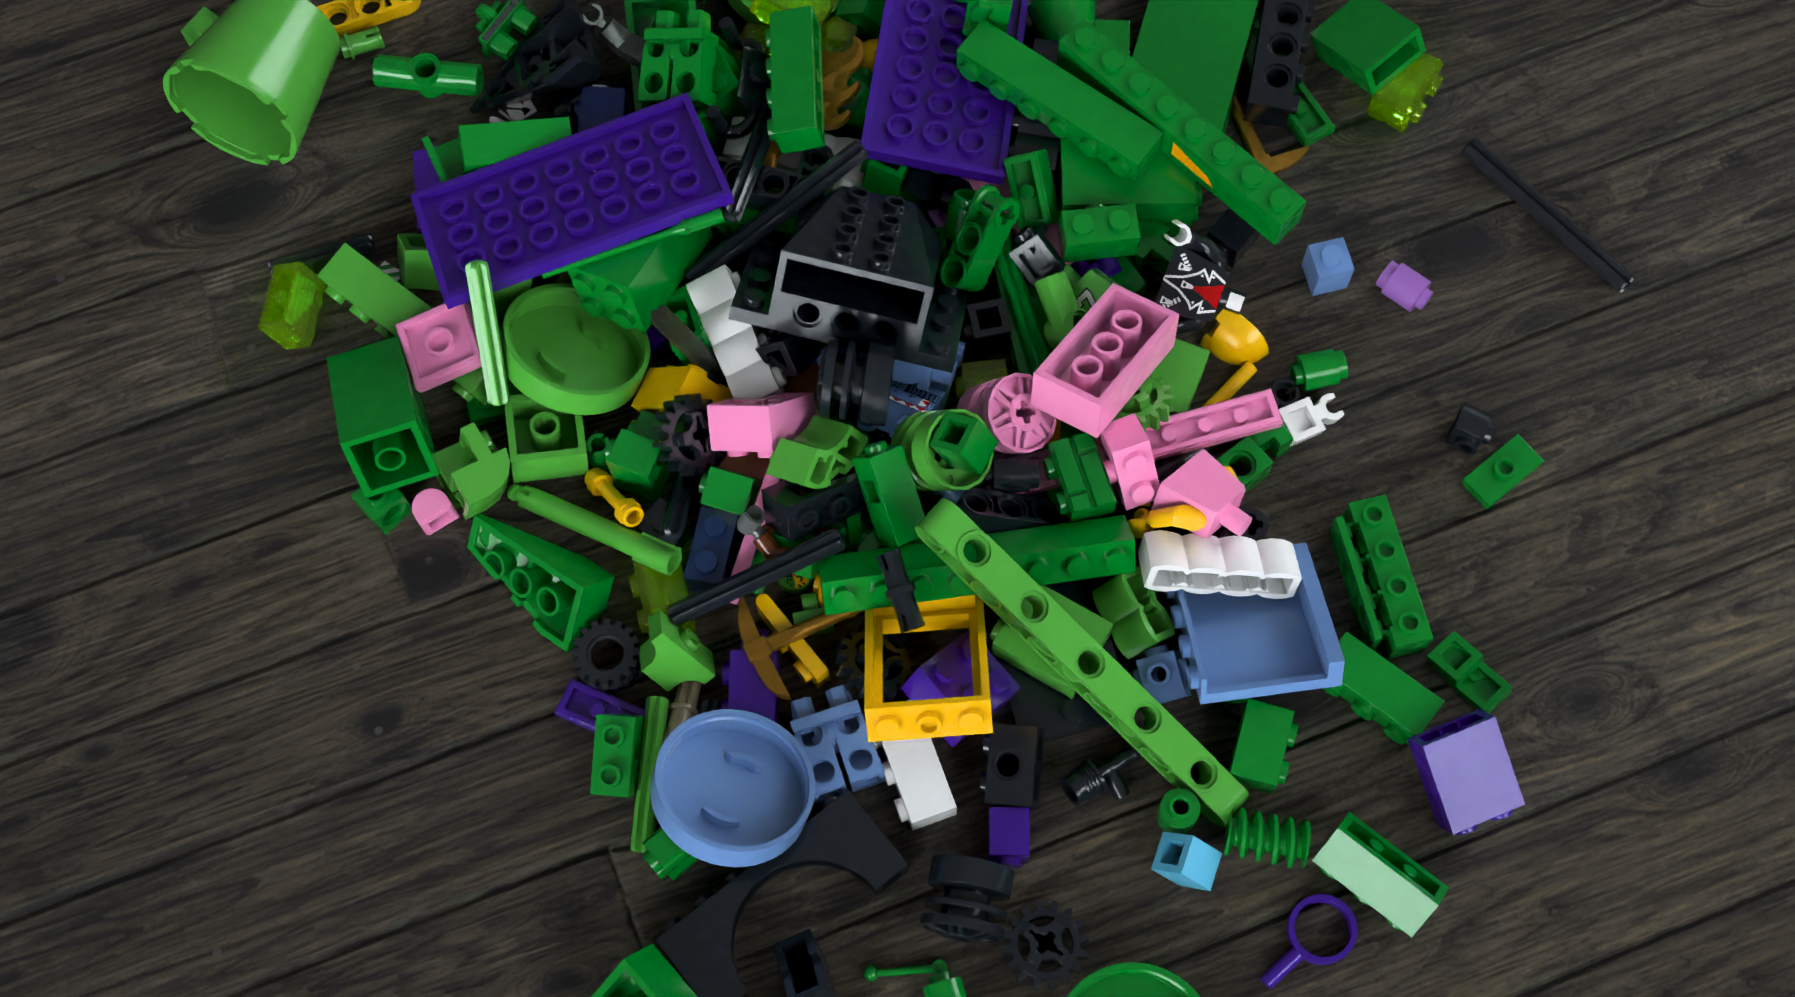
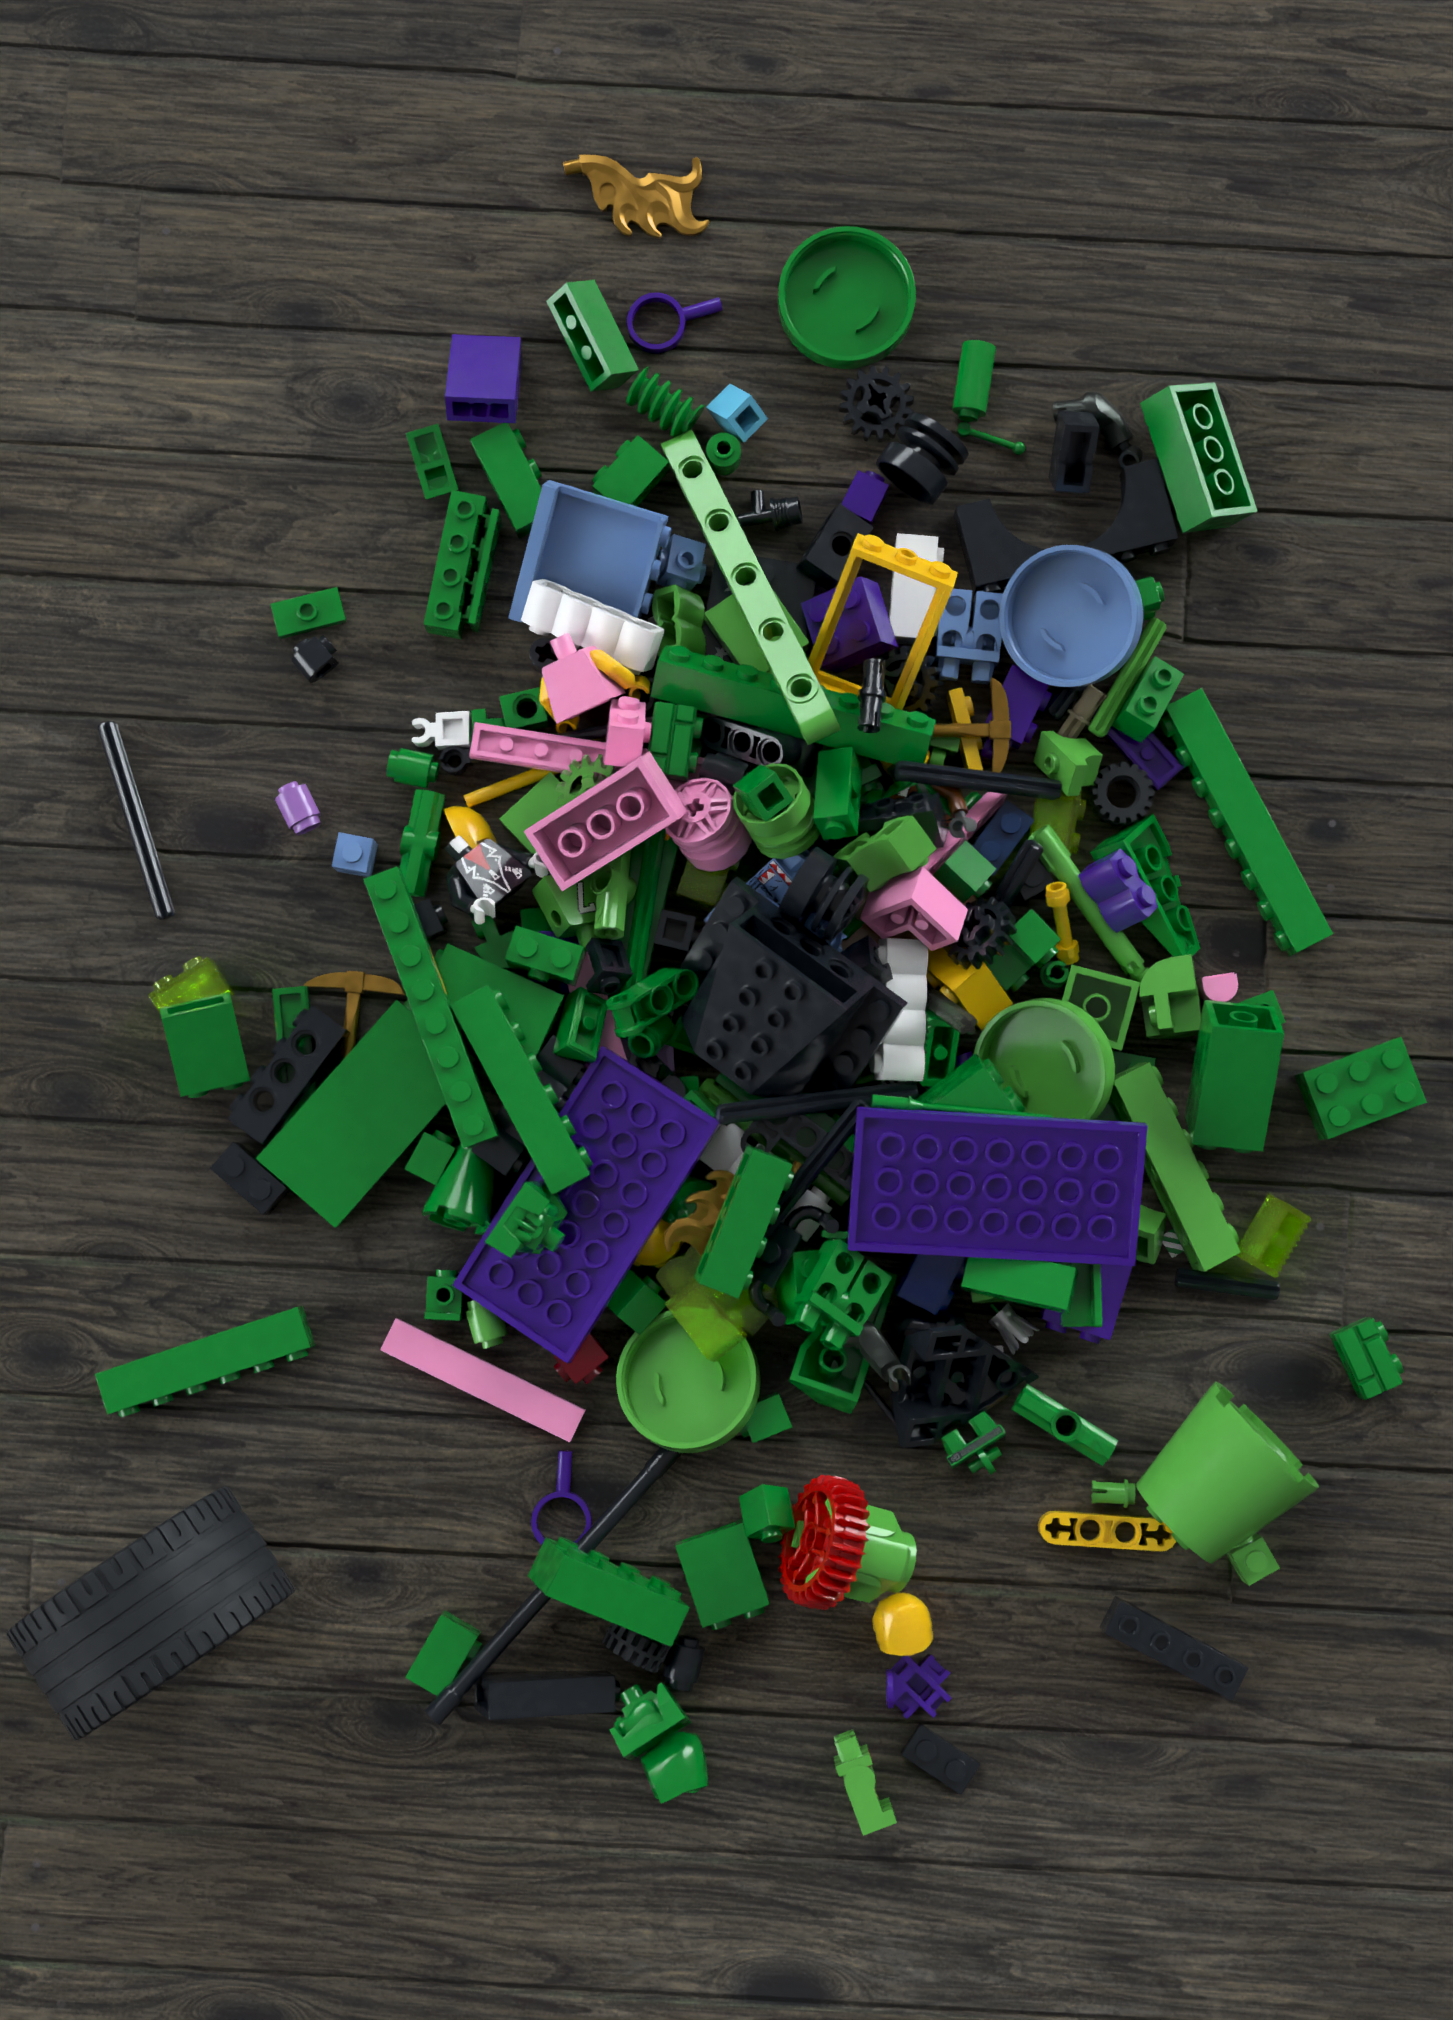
camera: 160 degrees left, 15 degrees up
bright pink plate [395,302,482,393] -> none
axle [465,260,510,406] -> none
none -> green piece [399,789,446,898]
none -> dark purple brick [1079,849,1158,933]
none -> green brick [1159,688,1333,956]
none -> green piece [1294,1037,1427,1140]
none -> green brick [1329,1317,1404,1400]

